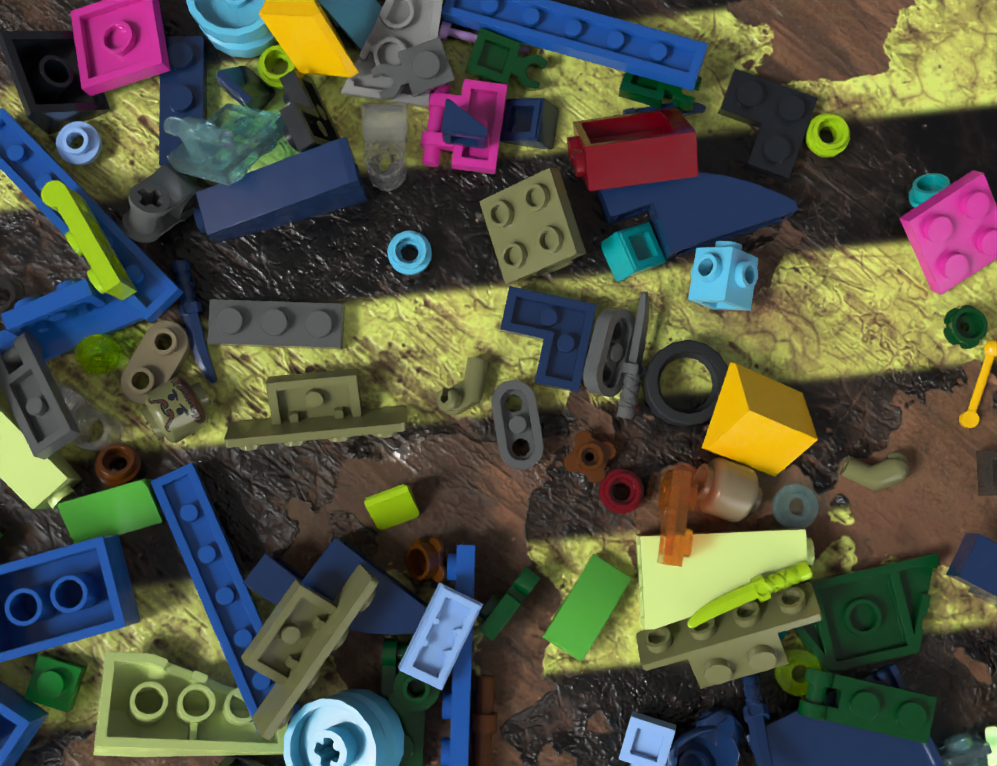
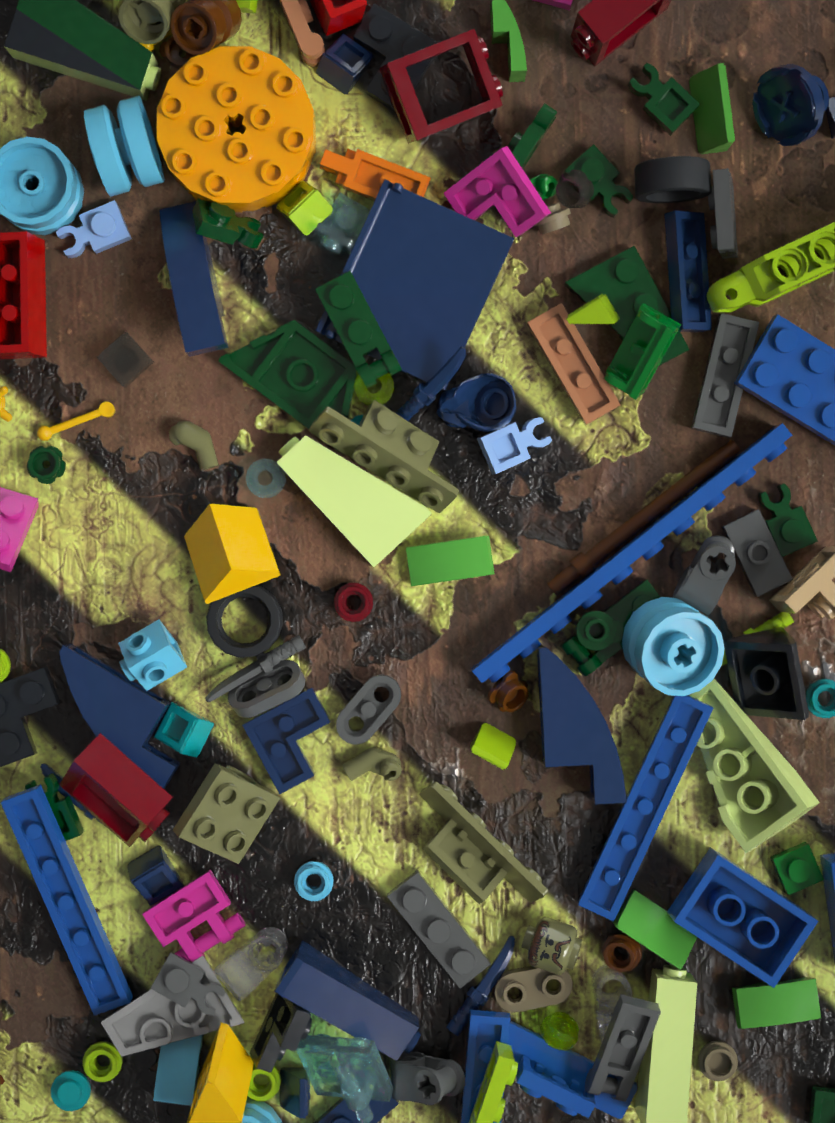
camera: 135 degrees left, 5 degrees up
olive bracket [241,564,379,740] -> none
light blue plate [398,582,483,690] -> none
lavender piece [439,21,530,56] -> none
dark blue slope [441,98,488,149] -> none
dark green plate [465,28,547,91] -> none
dark green plate [478,566,541,641] -> none
reddish brown plate [564,431,616,483] -> none
clear orange plate [657,469,698,567] -> none
lime piece [687,560,813,628] -> none
dark tan head [691,457,762,522] -> none

